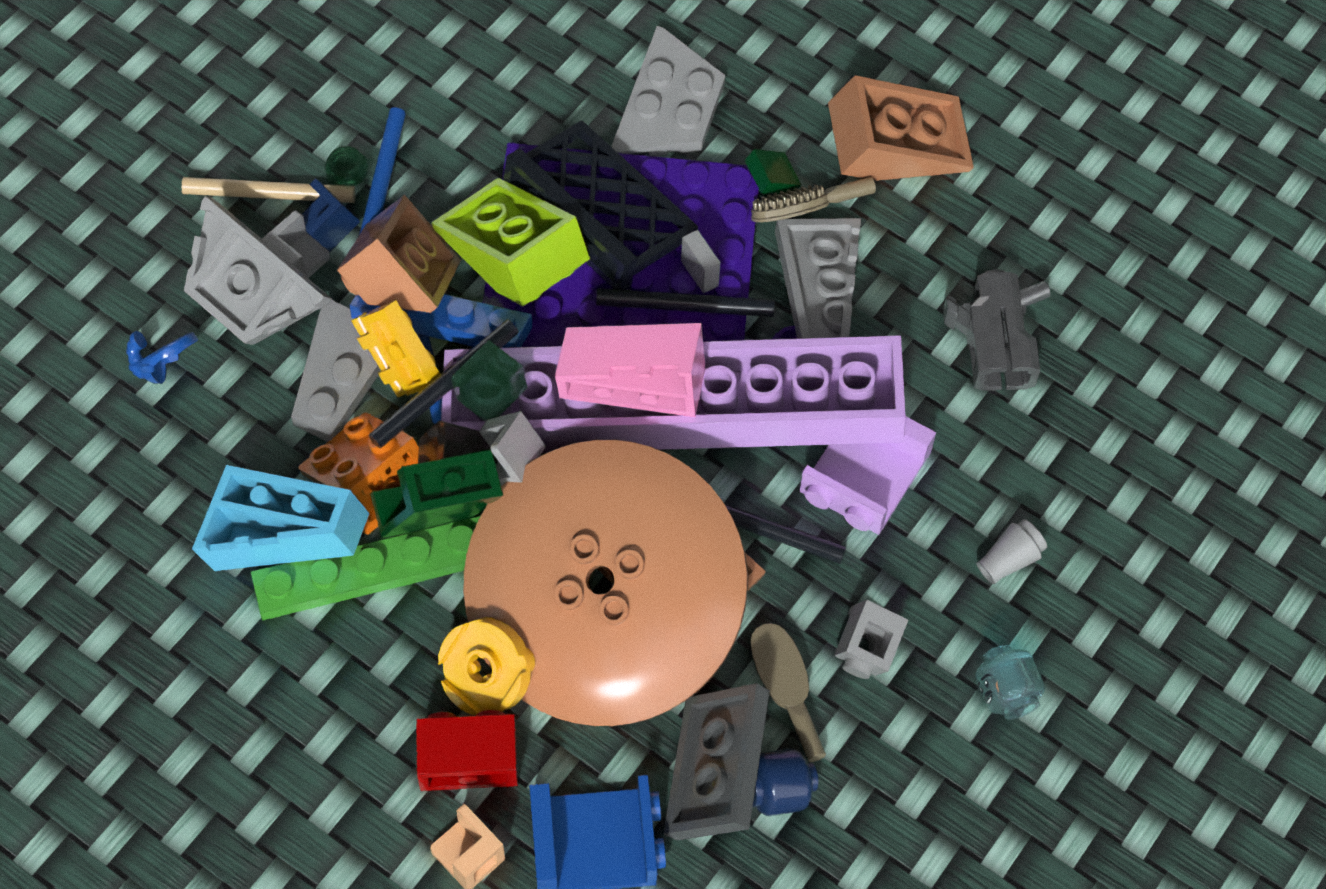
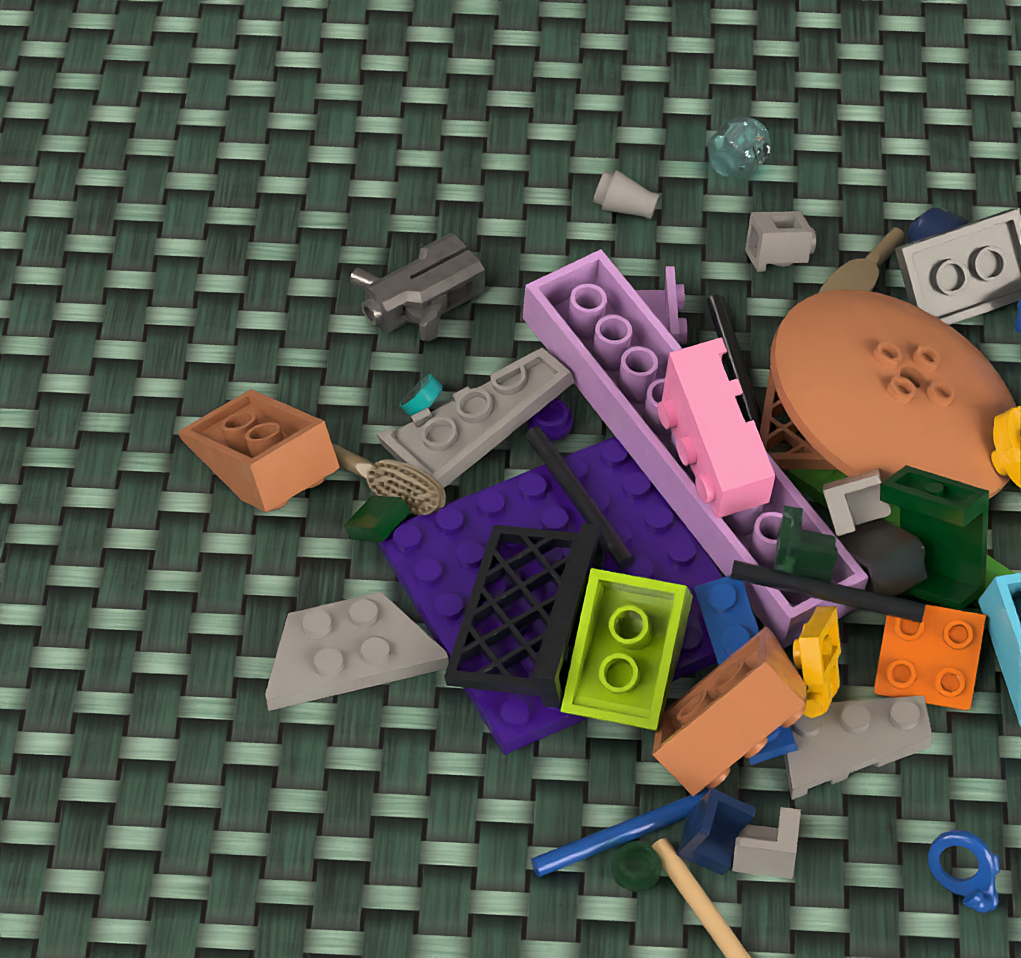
camera: 120 degrees left, 10 degrees down
light grey wing [184,196,332,345] -> none
light grey tile [681,230,720,293] -> none
none -> teal tile [399,374,443,417]

